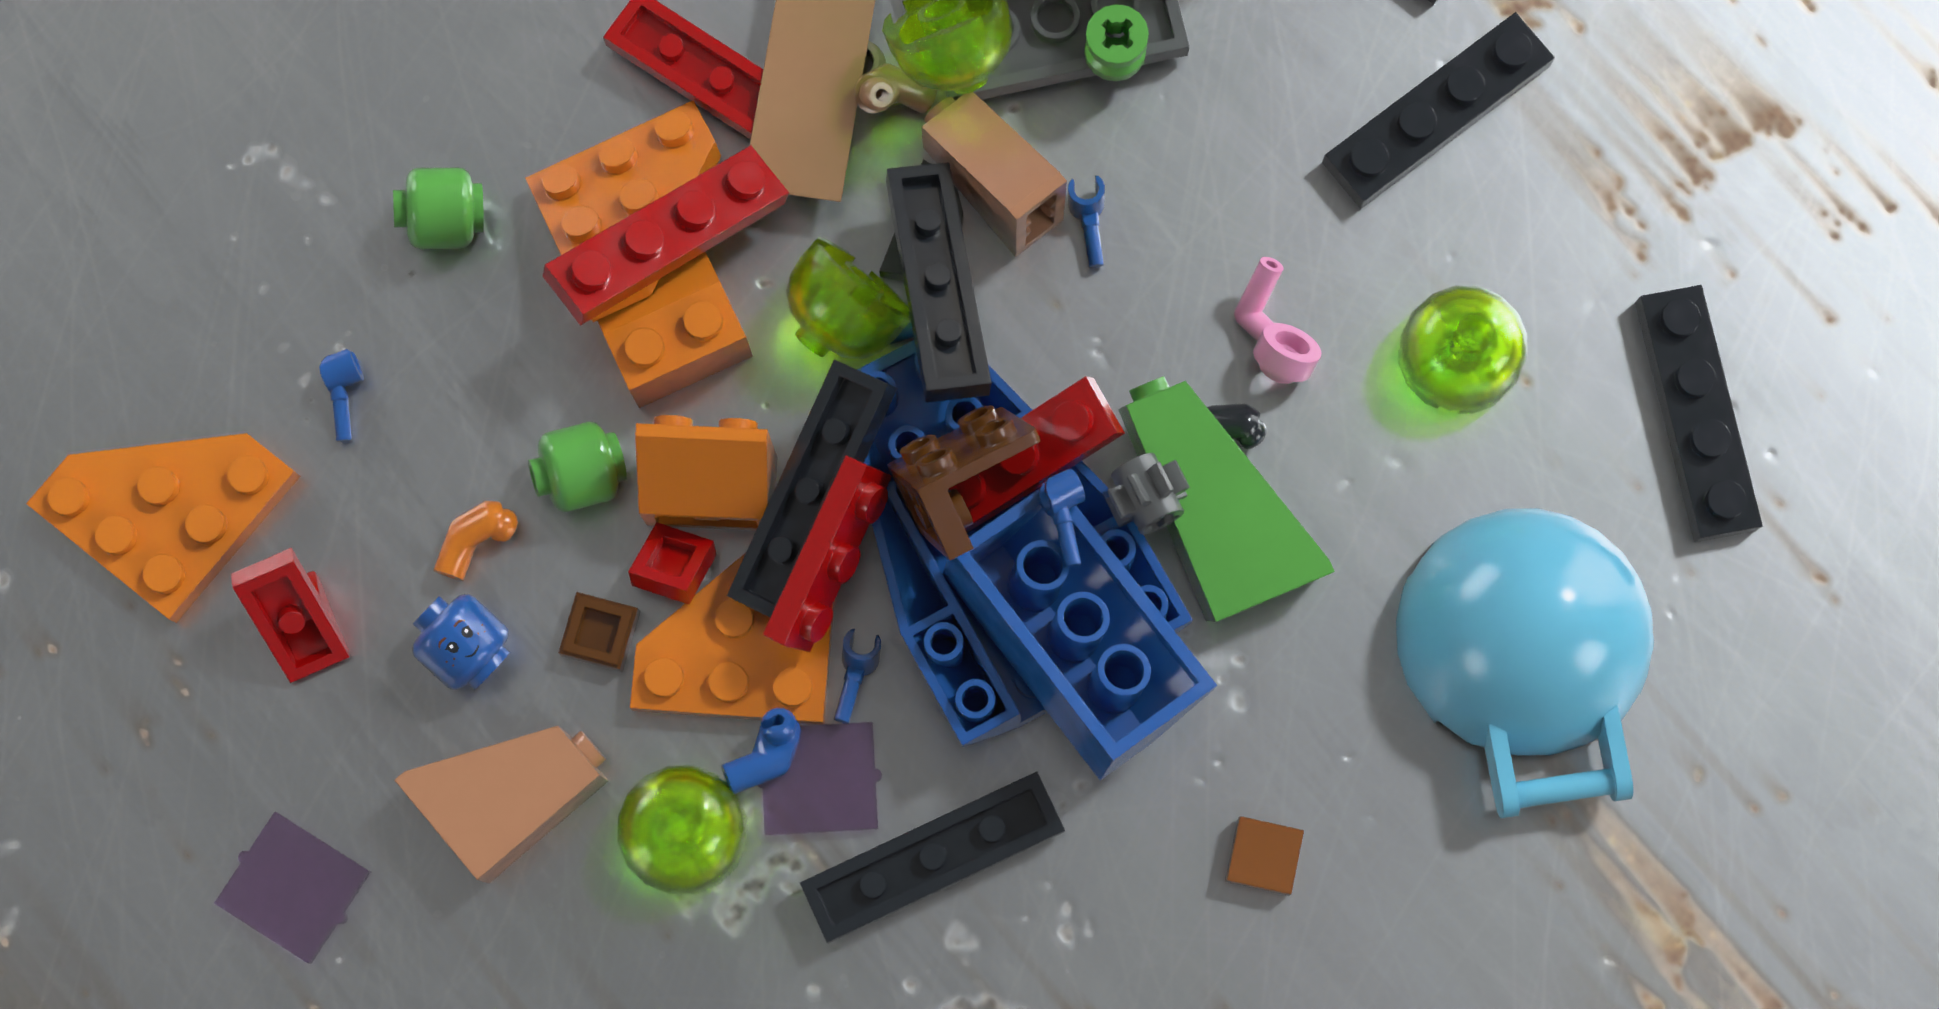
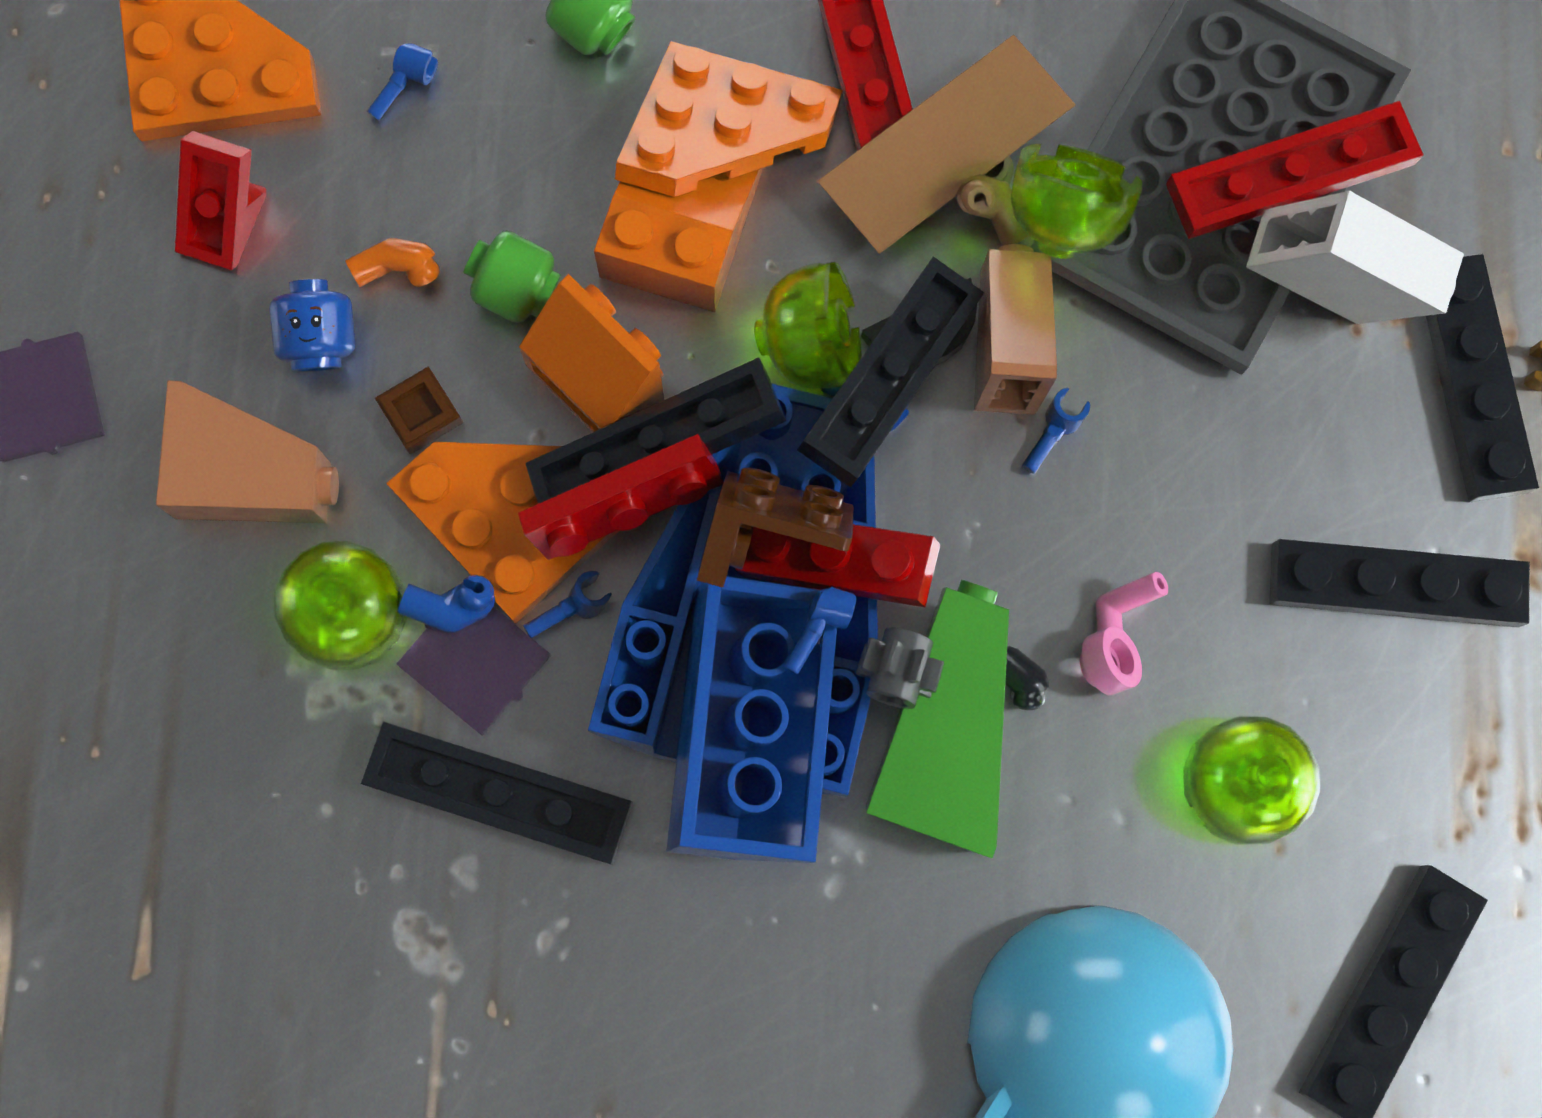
camera: 35 degrees right, 0 degrees up
red plate [542,145,789,326] -> none
red plate [628,522,717,605] -> none
bright green wheel [1084,4,1149,81] -> none
dark orange tile [1225,816,1304,896] -> none

